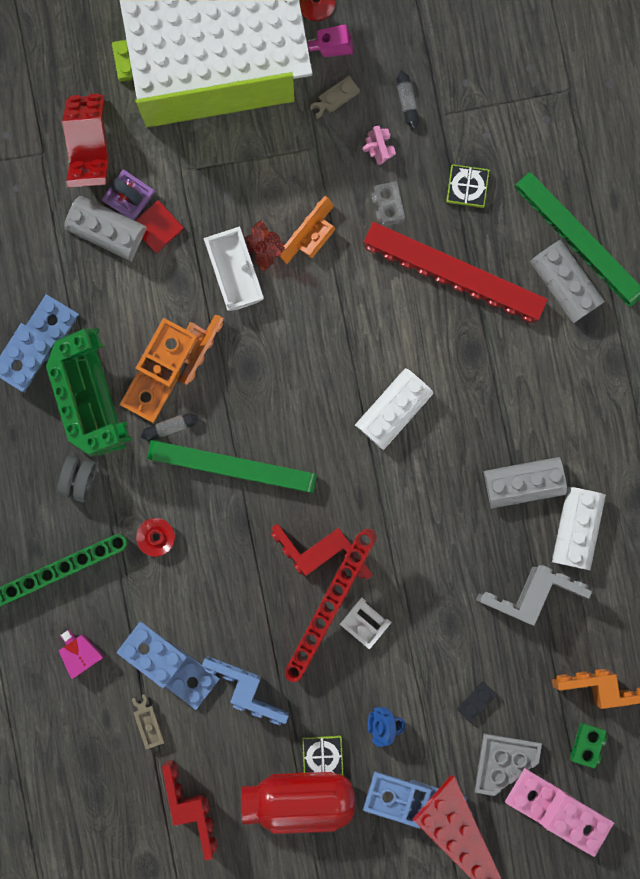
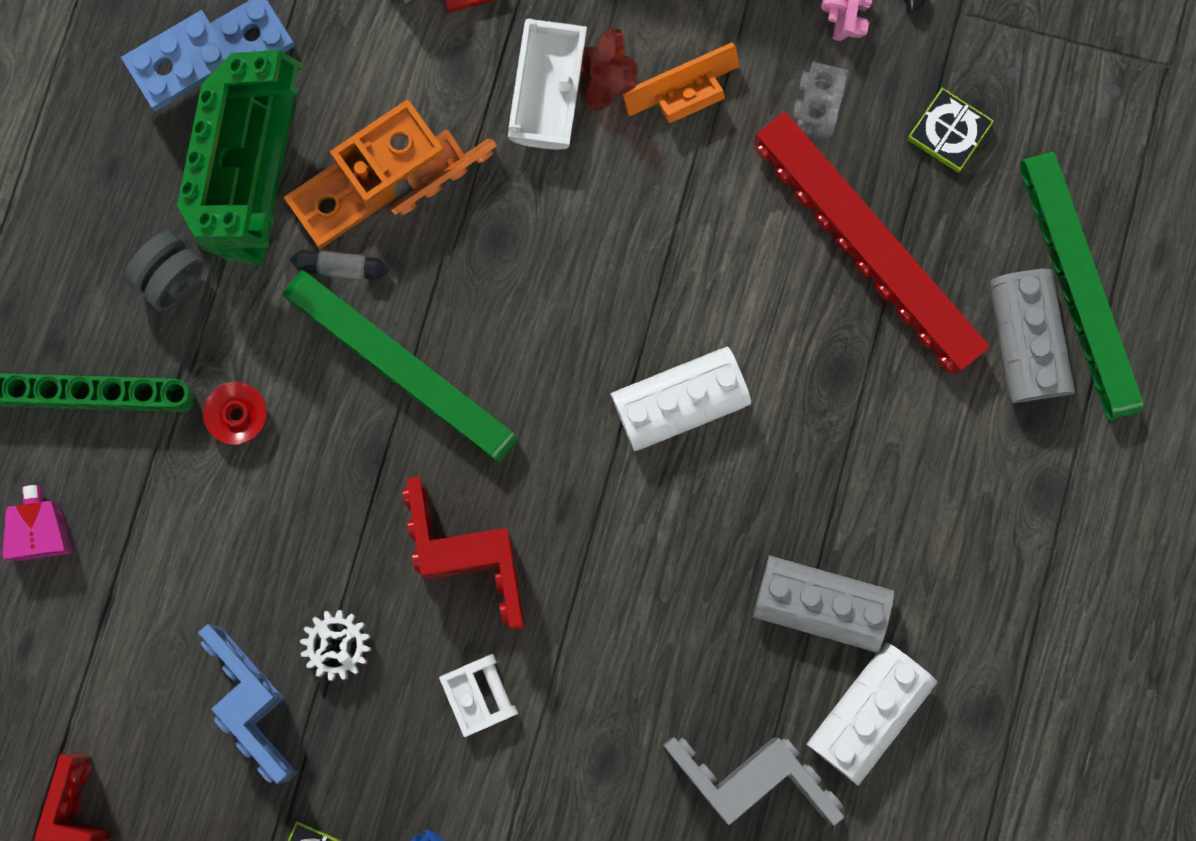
camera: 30 degrees right, 5 degrees down
medium blue bracket [116,621,220,710] -> none
dark tan plate [132,694,165,749] -> none
red beam [285,529,377,682] -> none
none -> white gear [300,610,372,681]

